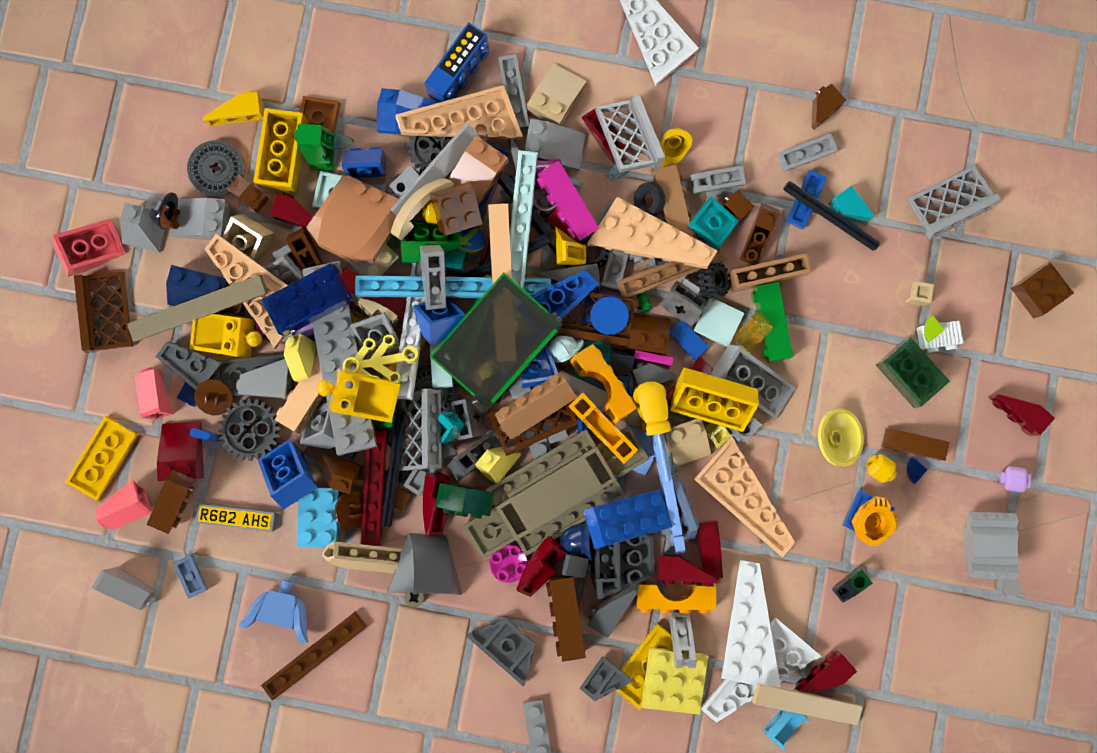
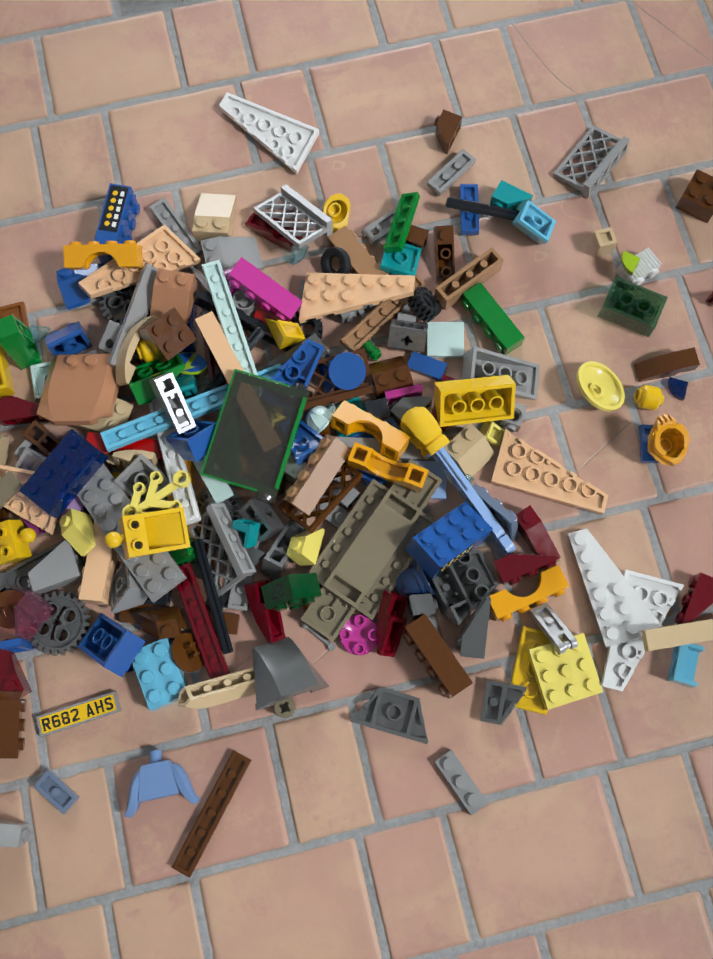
camera: 25 degrees left, 10 degrees down
light grey plate [601,249,629,291] -> none
clear yellow slope [733,311,774,353] -> none
leg [832,566,873,603] -> none
none -> clear pink slope [15,591,54,640]
none -> light orange arch [63,240,143,270]
none -> light grey hinge [302,622,336,651]
none -> green plate [383,192,420,253]
none -> medium azure slope [511,200,556,245]

